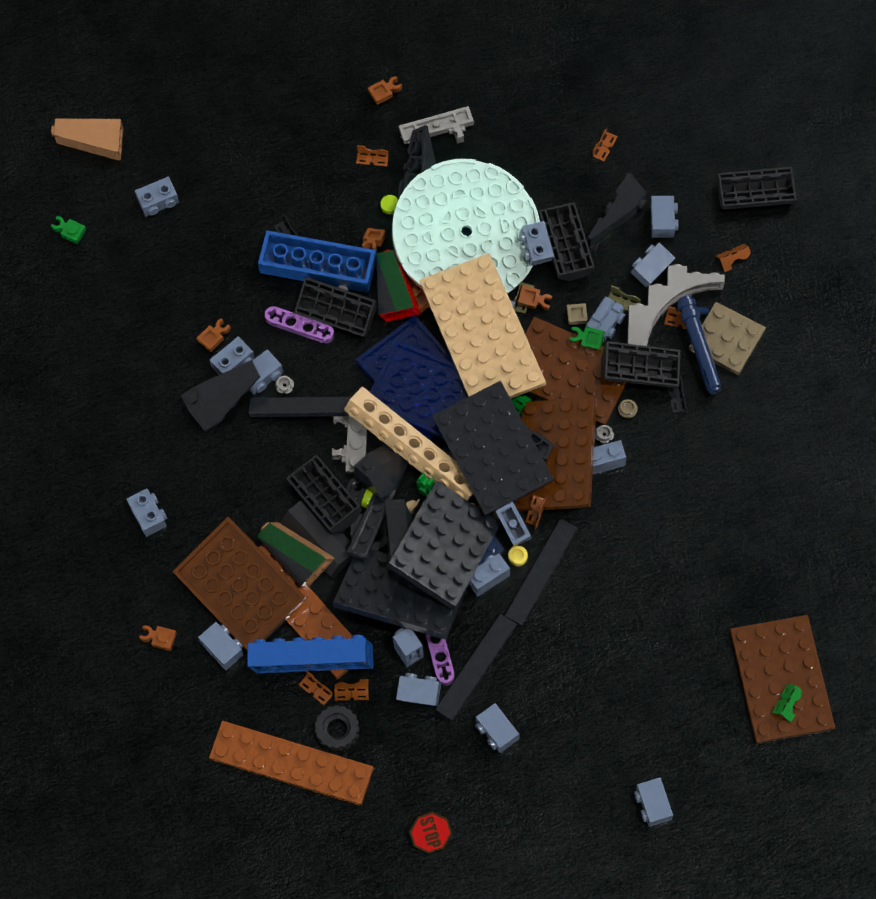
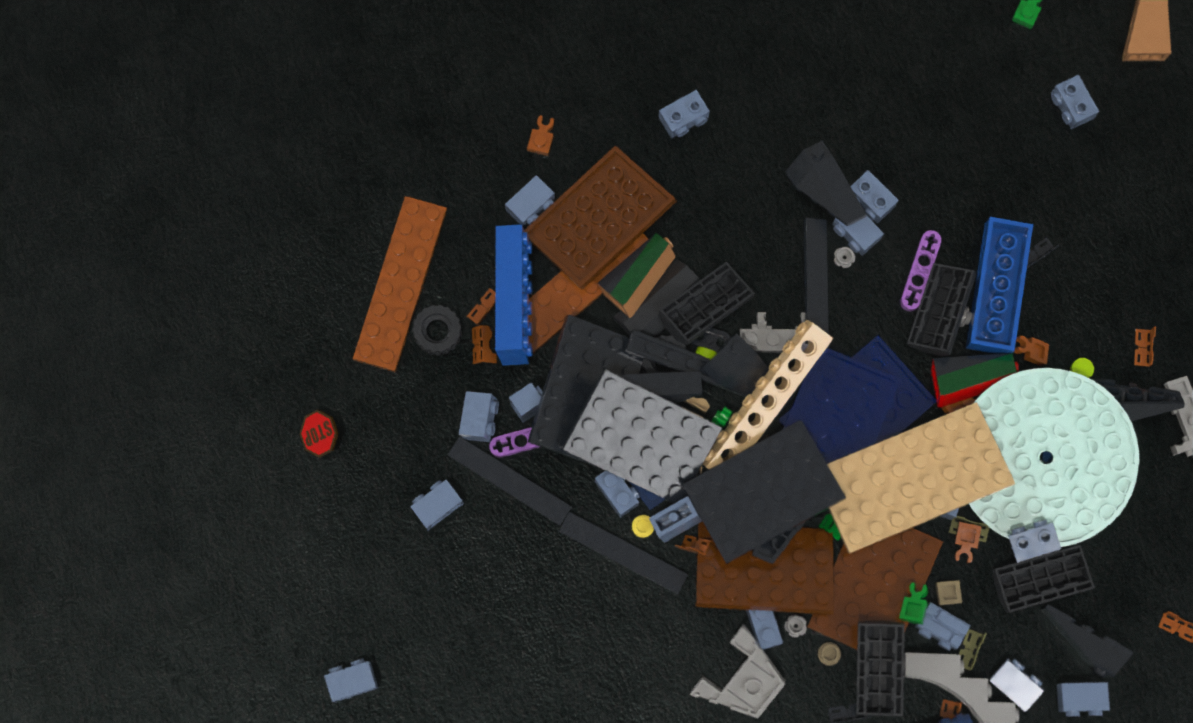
camera: 85 degrees right, 10 degrees up
dark orange plate [197,318,231,352] -> none
none -> light grey wing [690,625,786,718]

